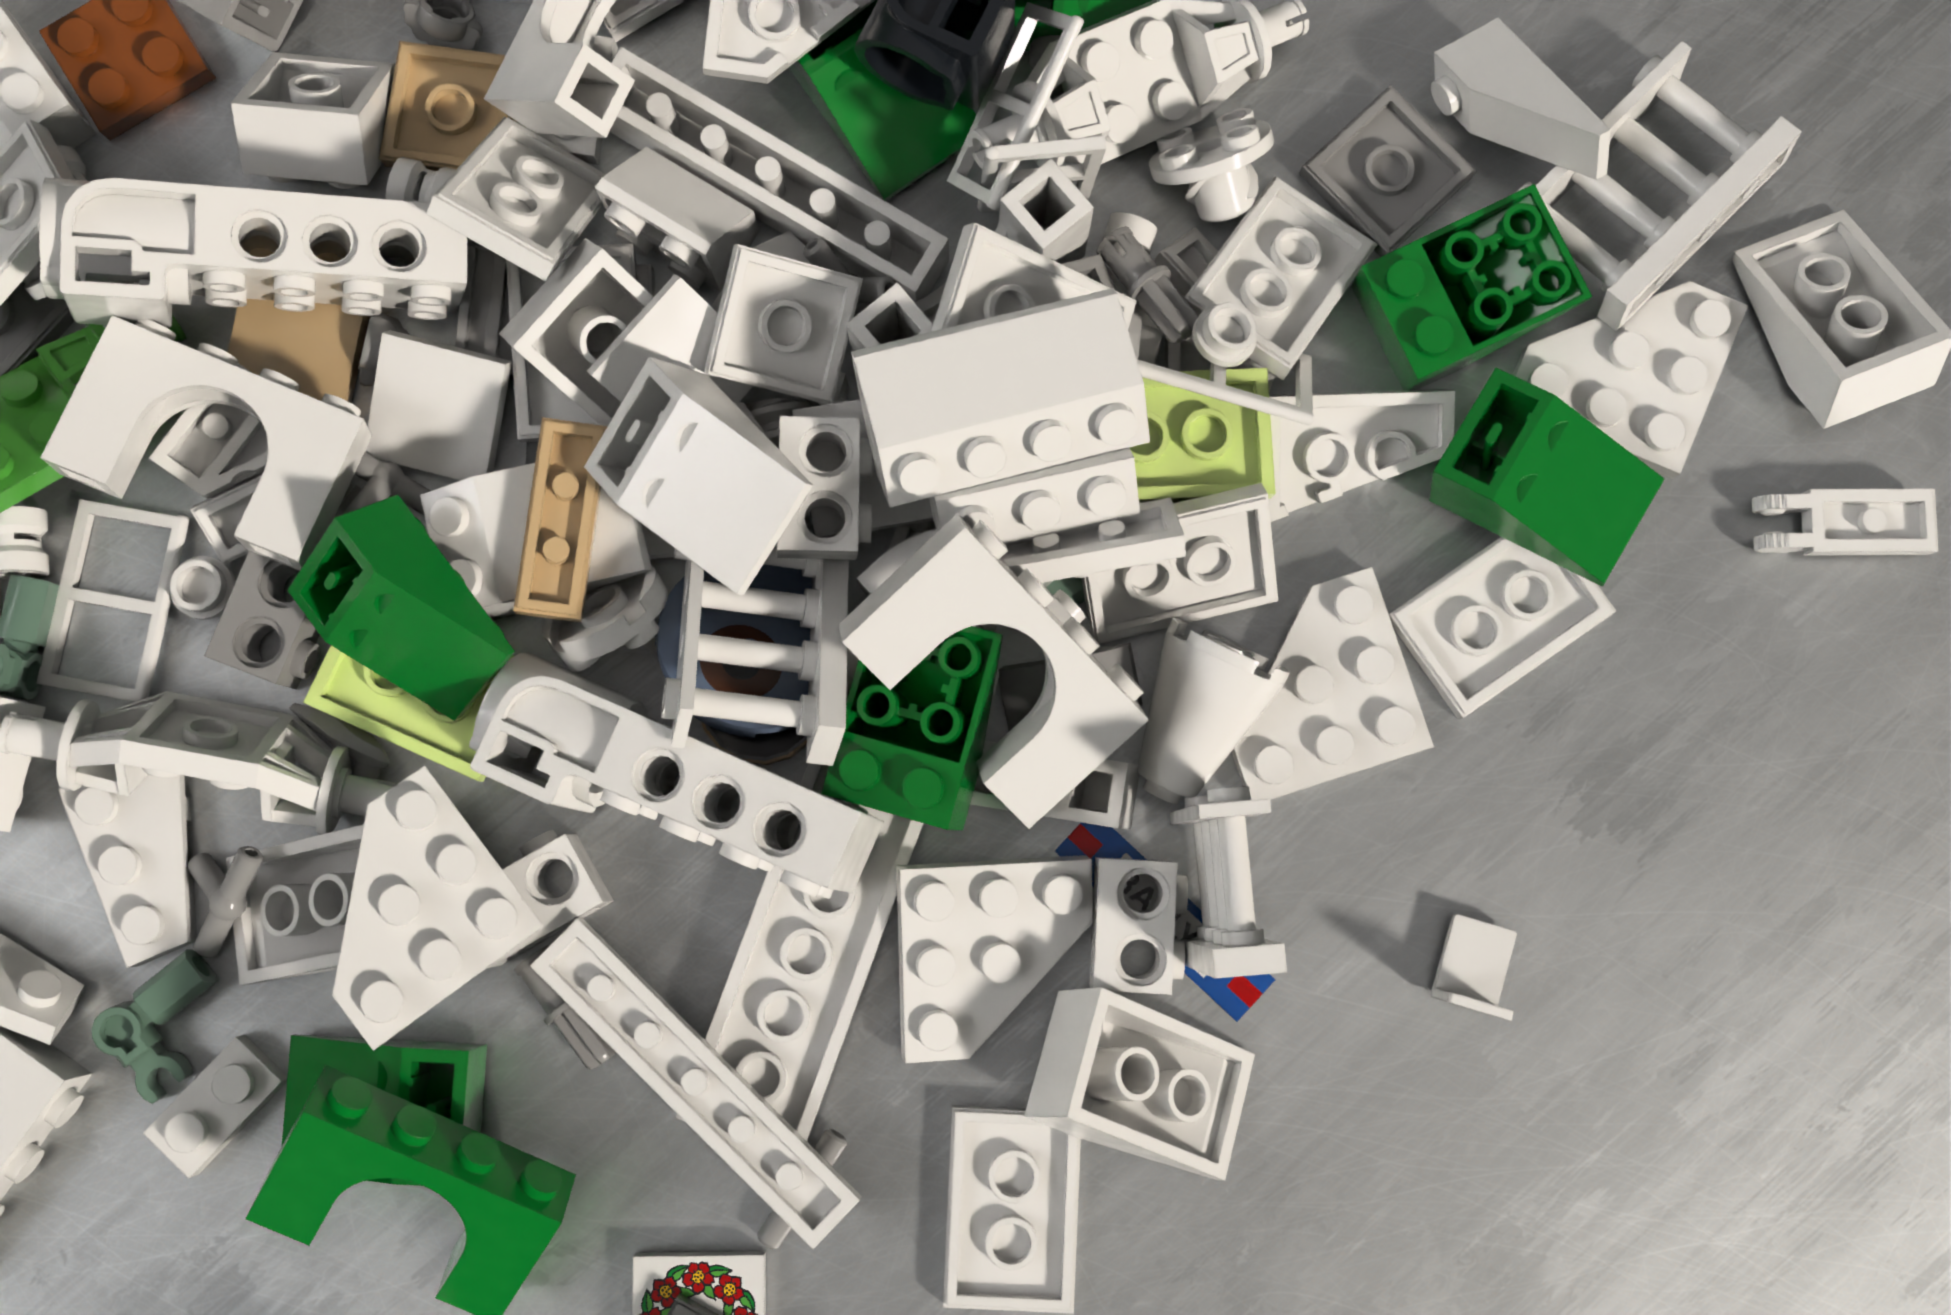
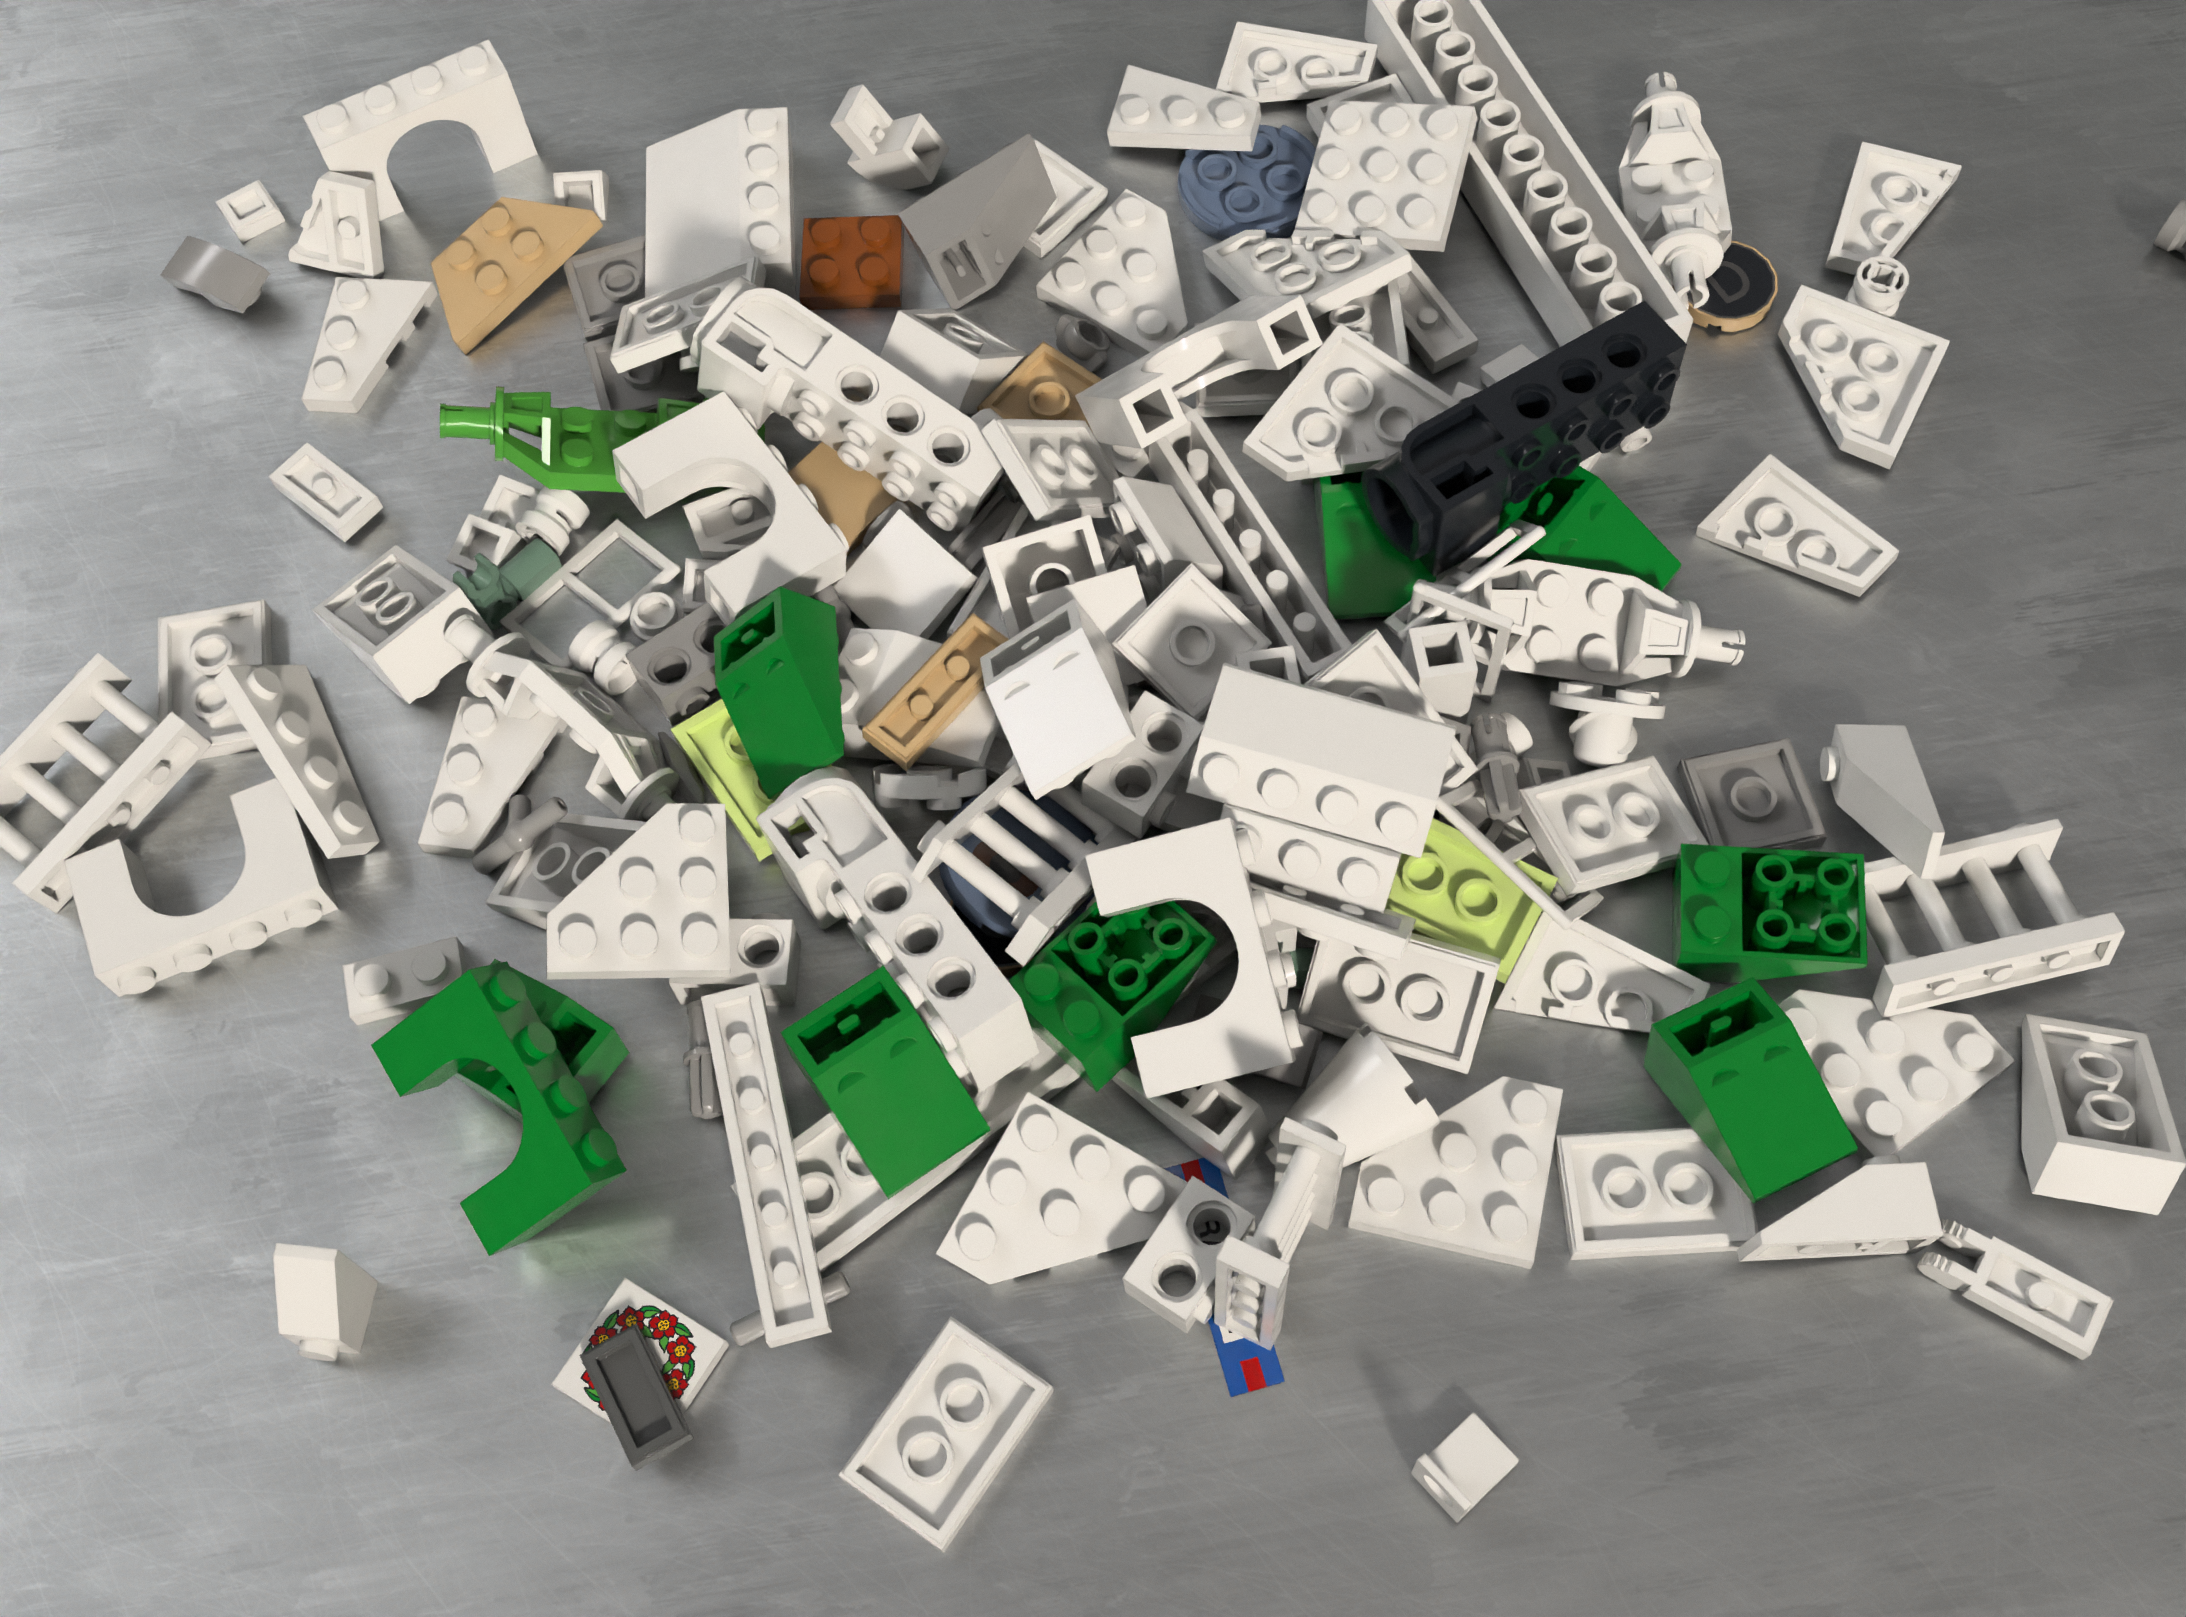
camera: 40 degrees right, 20 degrees down
sand green bar [91,949,217,1104] -> none
white slope [1024,987,1255,1181] -> none
white plate [1192,302,1257,367] -> none
none -> white wheel [568,620,637,695]
none -> green slope [780,965,991,1200]
none -> white slope [1737,1155,1944,1262]

